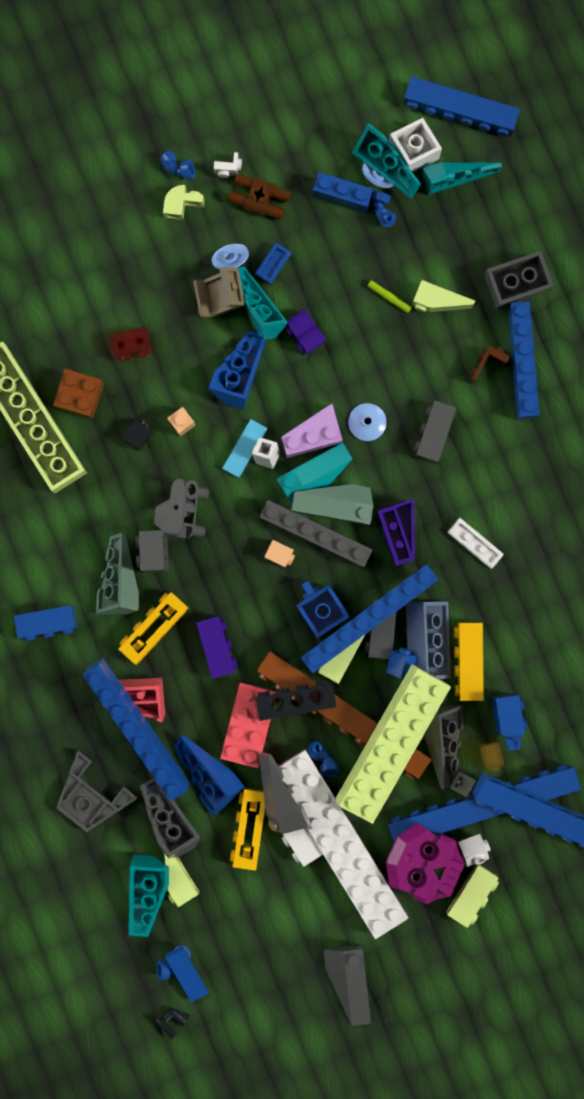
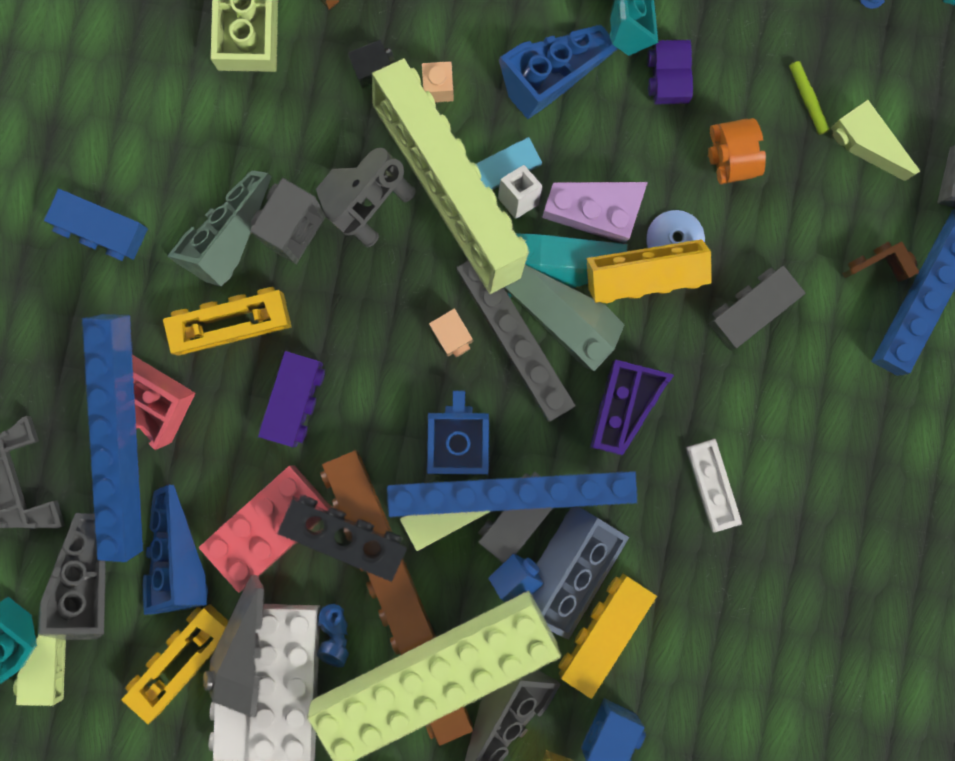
camera: 30 degrees right, 0 degrees up
none -> yellowish green brick [372,59,528,294]
none -> yellow brick [586,239,711,303]
none -> orange brick [708,118,766,184]

